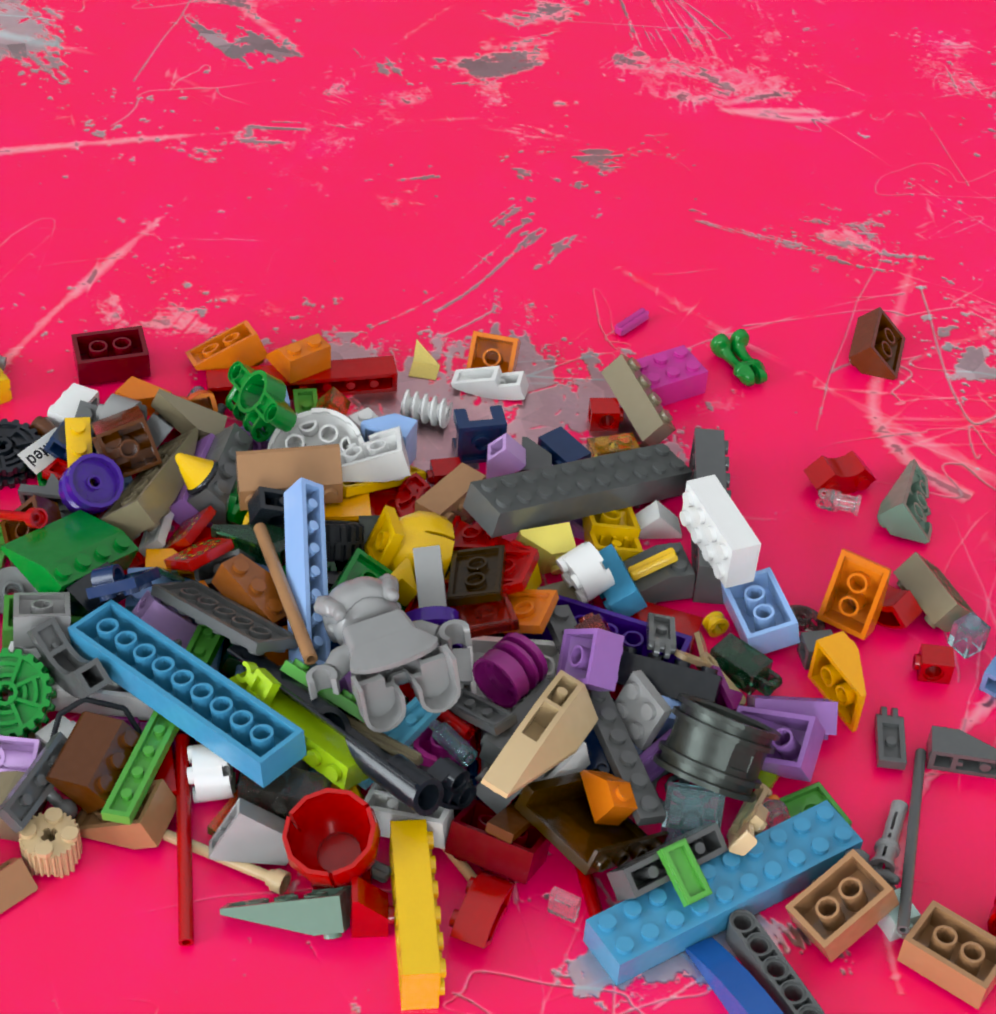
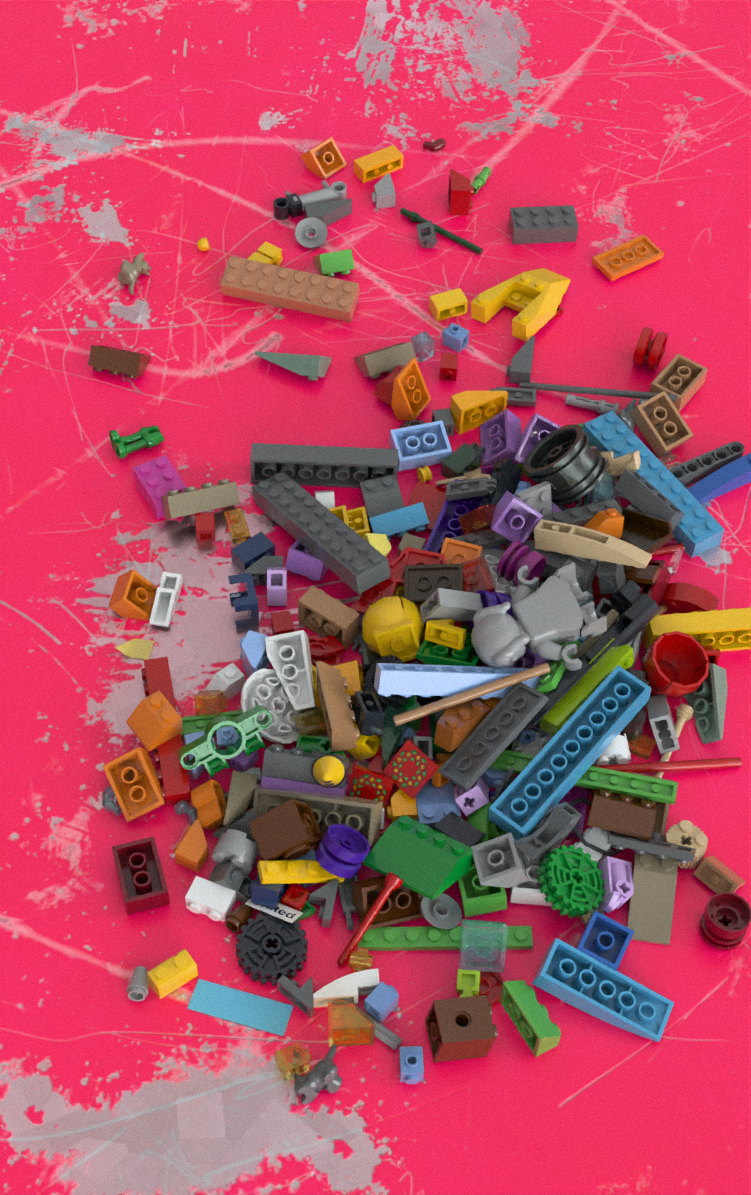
camera: 90 degrees left, 10 degrees up
dark blue plate [85,564,161,602] -> none
clear green piece [156,566,185,582] -> none
lime plate [236,661,281,707] -> none
white piece [400,389,453,428] -> none
white brick [556,541,615,603] -> none
dark pink axle [614,308,649,336] -> none
yellow axle [628,547,678,581] -> none
bright green tile [657,838,713,907] -> none
white brick [679,474,761,588] -> none
red brick [803,451,877,496] -> none
clear piece [816,488,862,516] -> none

